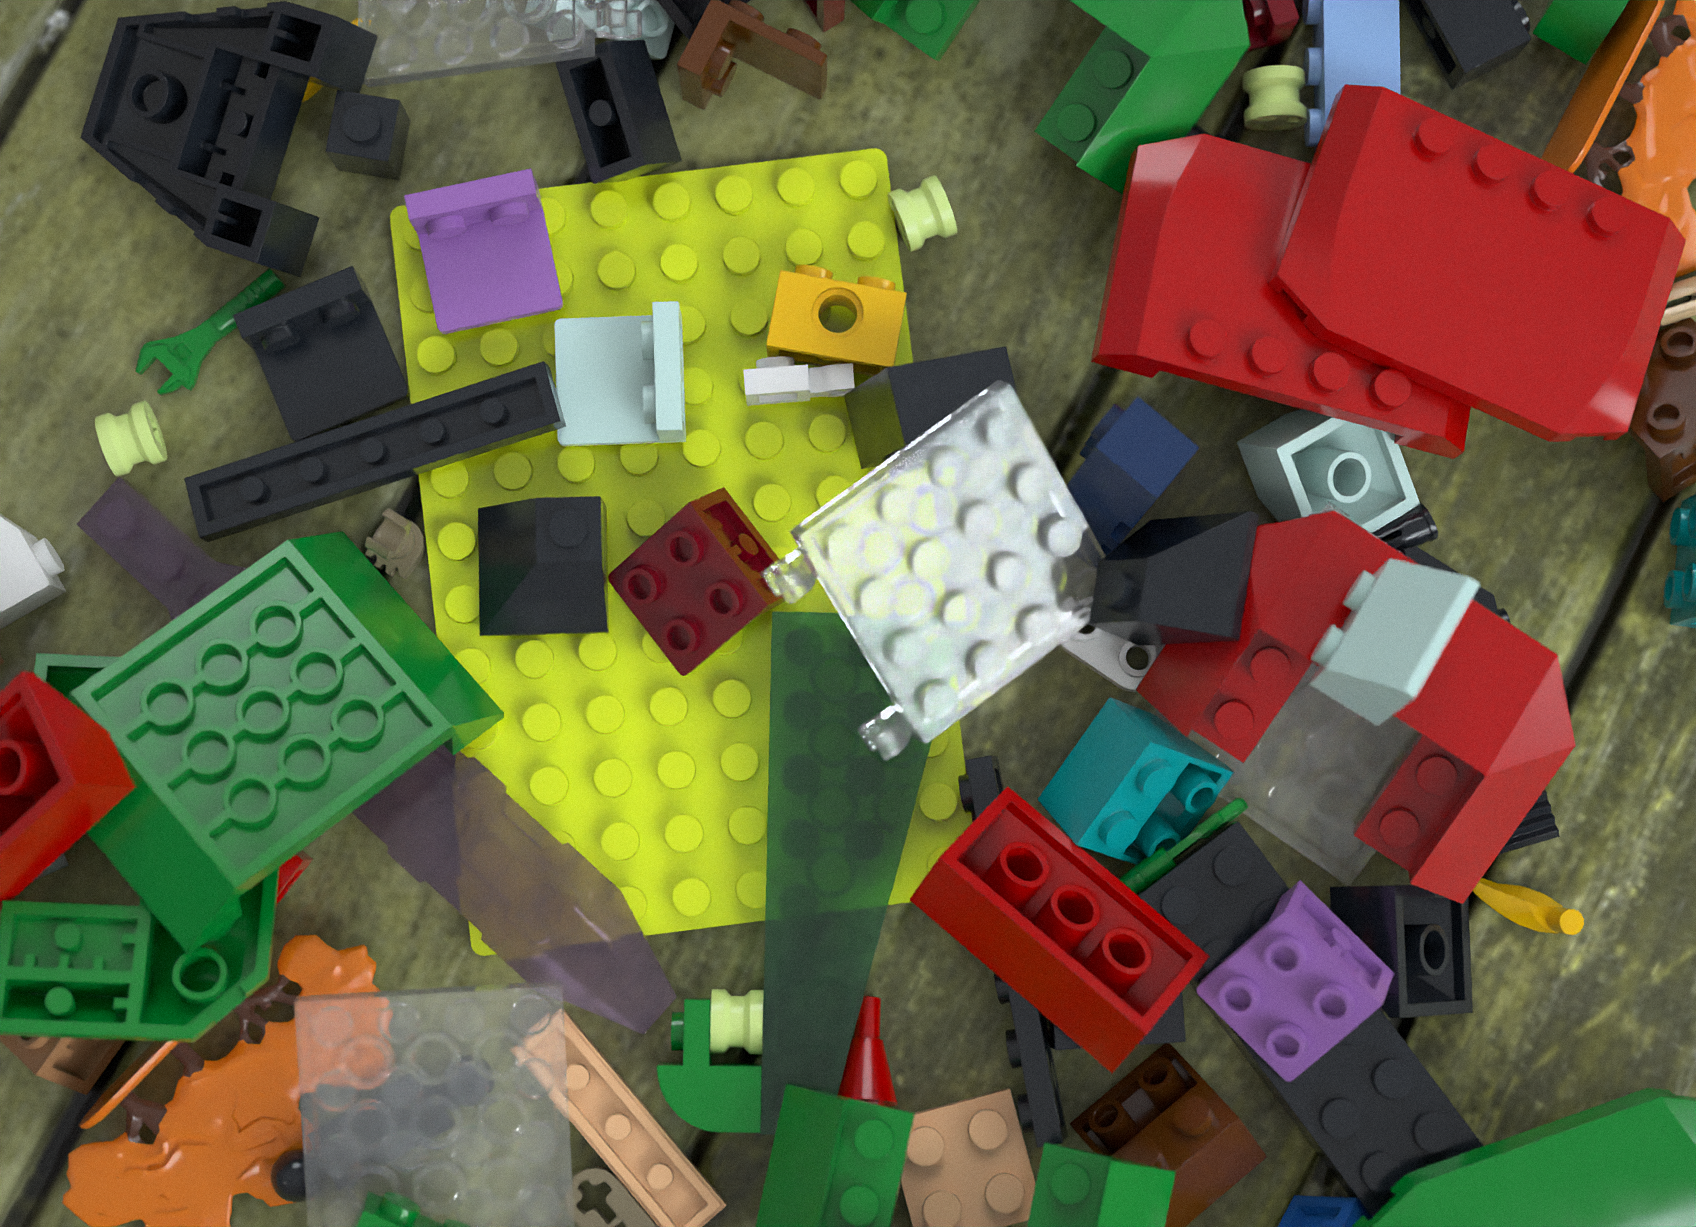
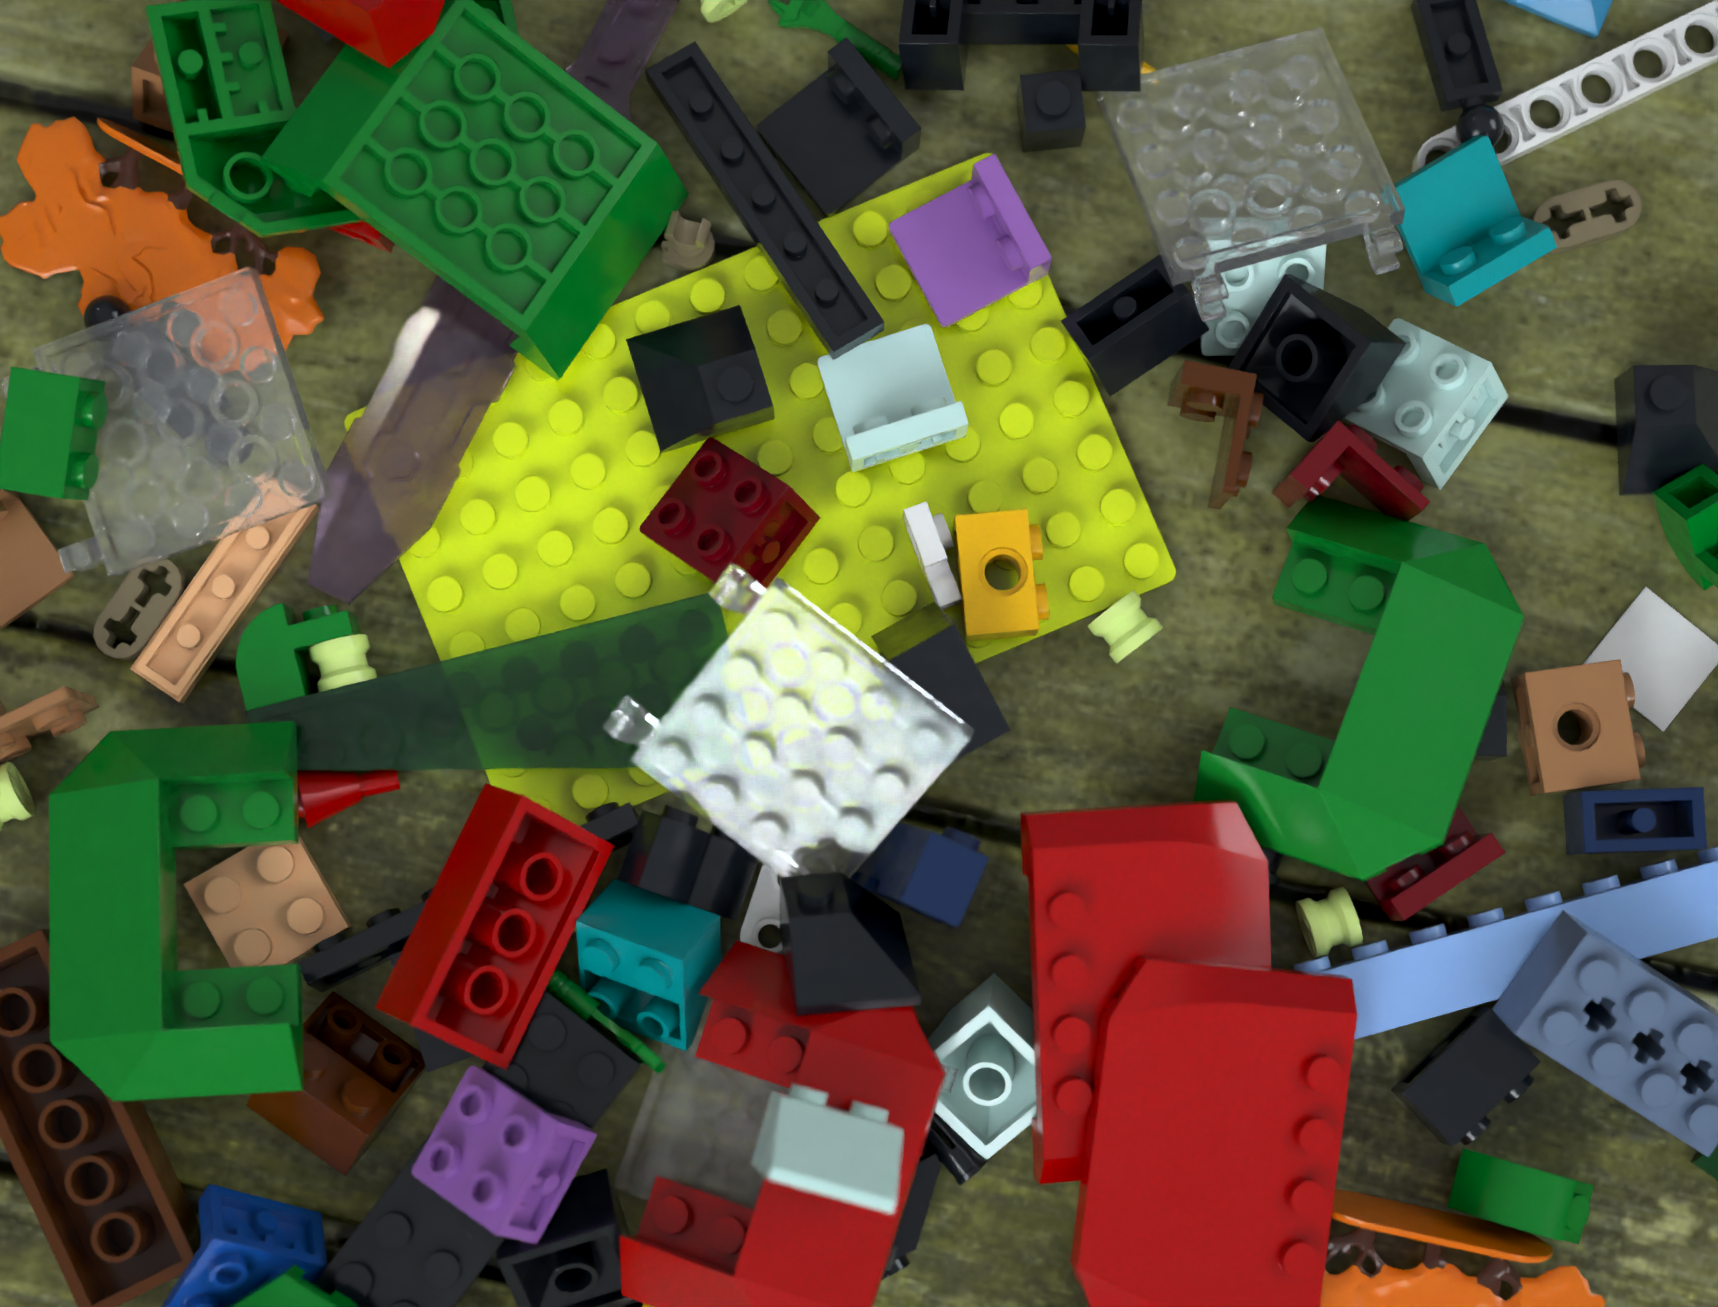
camera: 75 degrees right, 0 degrees up
none -> black brick [618,805,761,921]

